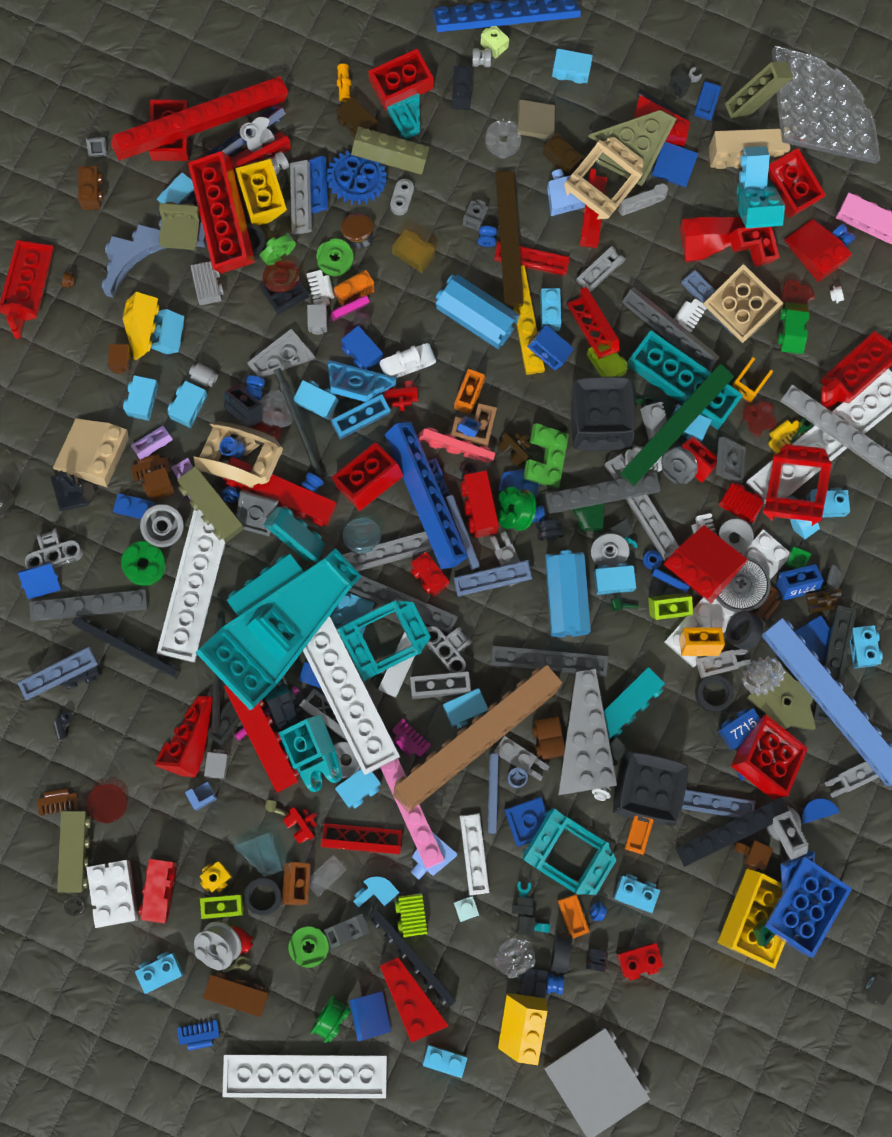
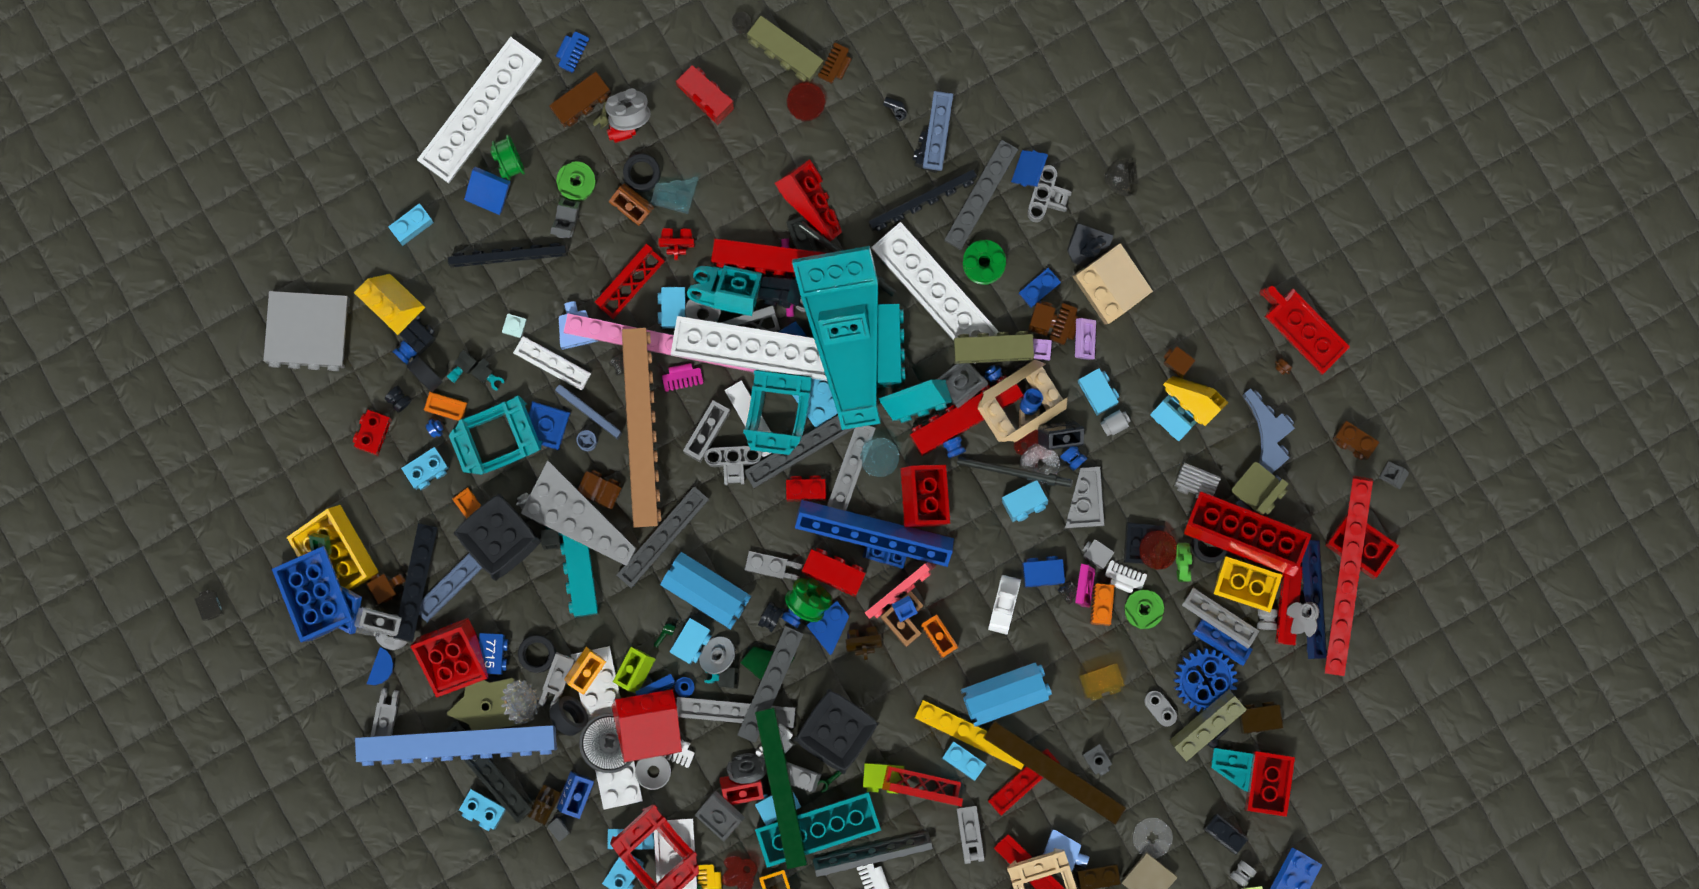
camera: 130 degrees right, 5 degrees up
white piece [86,860,139,928] -> none
medium azure brick [123,375,159,421] -> none
medium azure brick [135,951,184,994] -> none
light grey wheel [140,505,183,547] -> none
medium azure brick [157,173,197,205] -> none
medium blue panel [185,782,217,811] -> none
yellow brick [200,861,232,893] -> none
lime brick [200,895,244,919] -> none
light grey brick [204,749,229,779] -> none
olive hand [265,800,289,816] -> none
clear plate [309,855,347,897] -> none
dark azure wing [328,360,396,402] -> none
dark azure brick [331,394,391,440] -> none
light orange pin [337,64,351,102] -> none
reddish brown piece [341,212,373,248] -> none
medium azure brick [354,877,399,907] -> none
red wedge [380,957,449,1043] -> none
red hips [383,381,418,412] -> none
lime brick [395,893,428,937] -> none
medium azure brick [443,688,488,729] -> none
sand blue tile [445,495,479,571] -> none
sand blue tile [454,560,533,597] -> none
black plate [459,462,478,480] -> none
blue wheel [478,226,497,247] -> none
light grey hinge [494,736,549,781] -> none
clear plate [495,938,536,978] -> none
bright green plate [523,423,569,489] -> none
blue brick [527,325,574,370] -> none
red brick [718,483,765,524] -> none
reddish brown piece [749,585,781,621] -> none
green plate [785,547,811,569] -> none
blue tile [794,616,831,662] -> none

